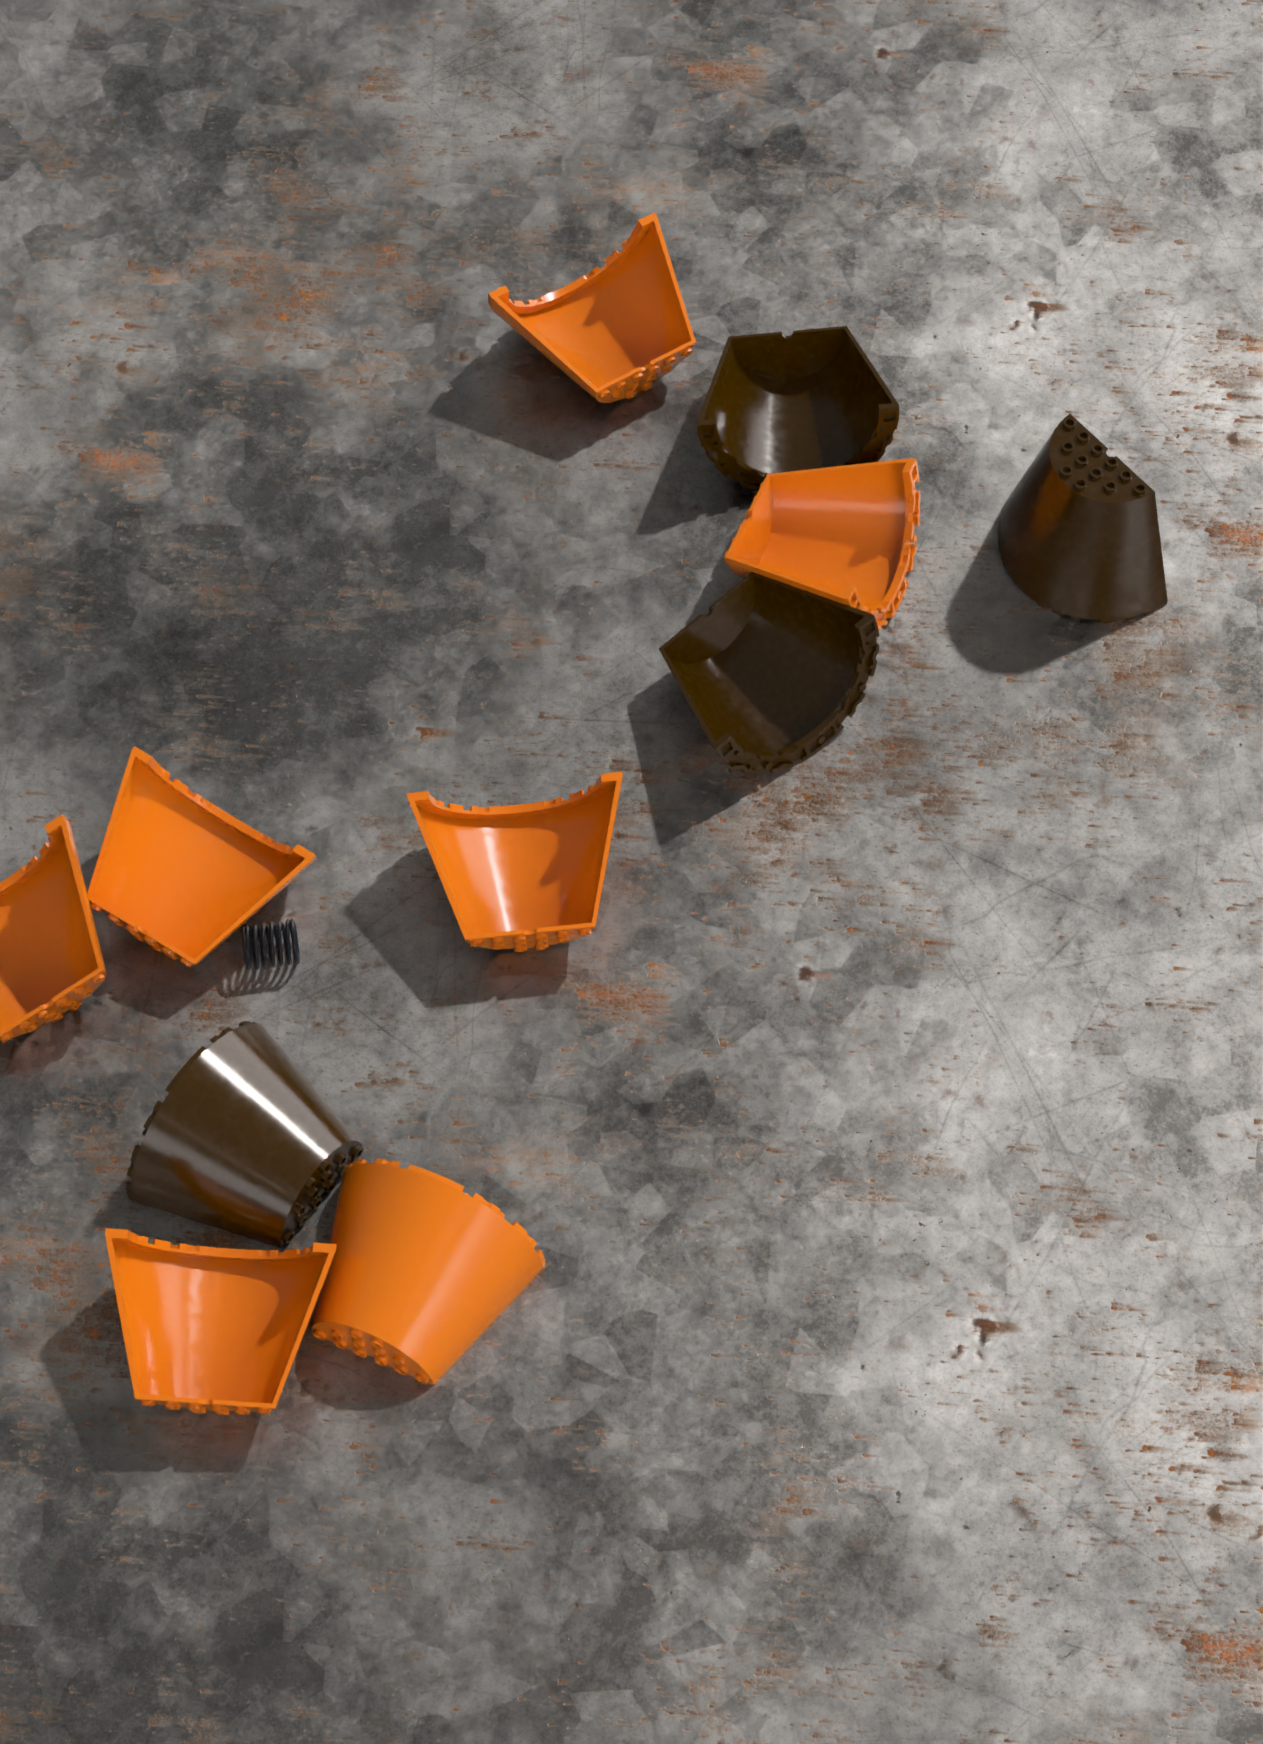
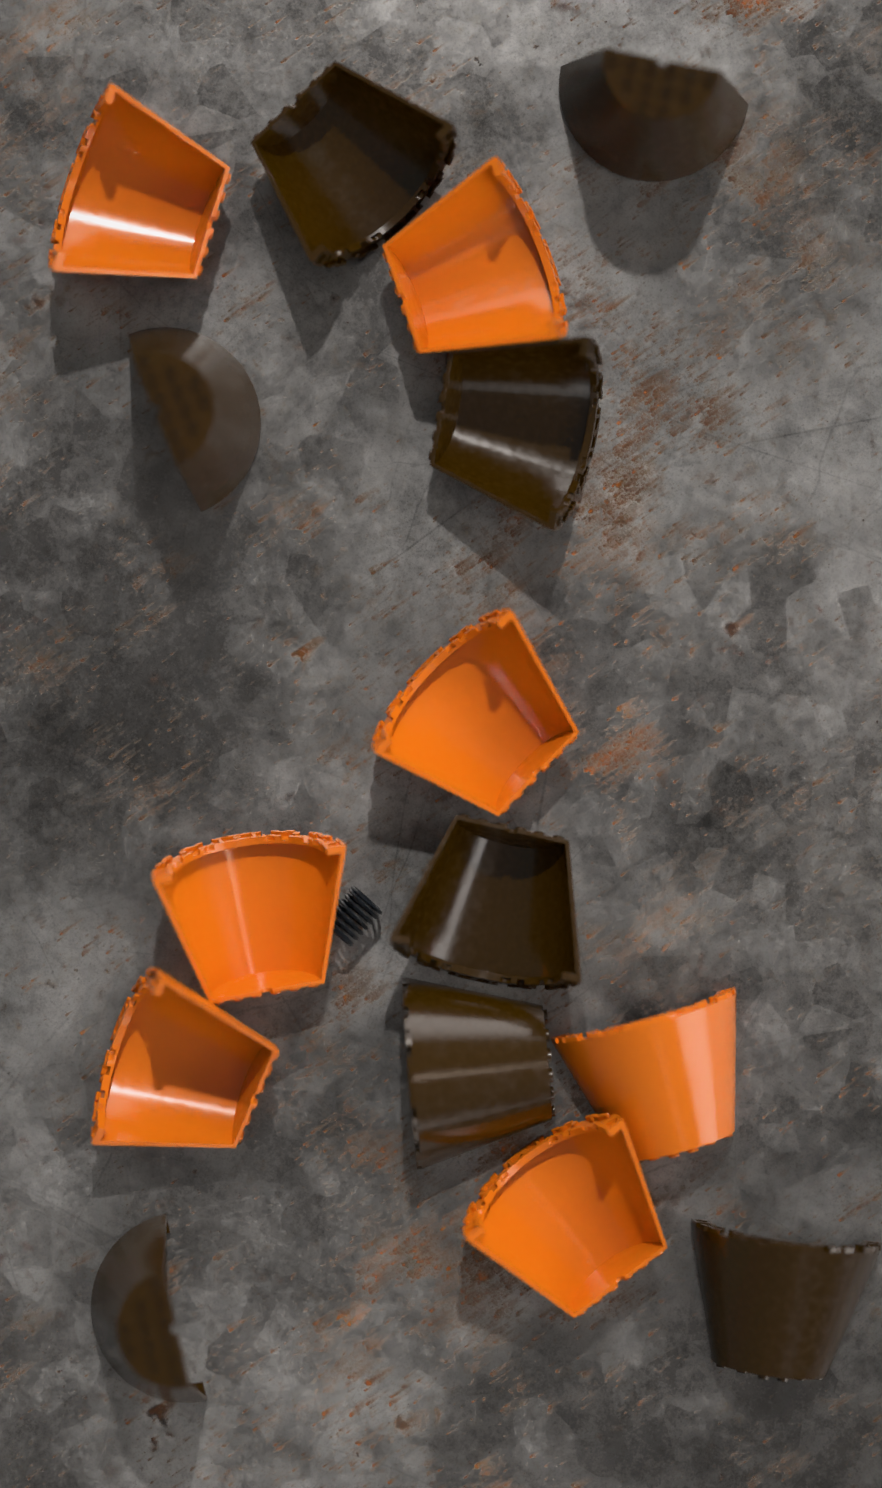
camera: 40 degrees left, 30 degrees up
none -> dark brown cone [129,327,261,512]
none -> dark brown cone [389,814,582,990]
none -> dark brown cone [691,1218,882,1382]

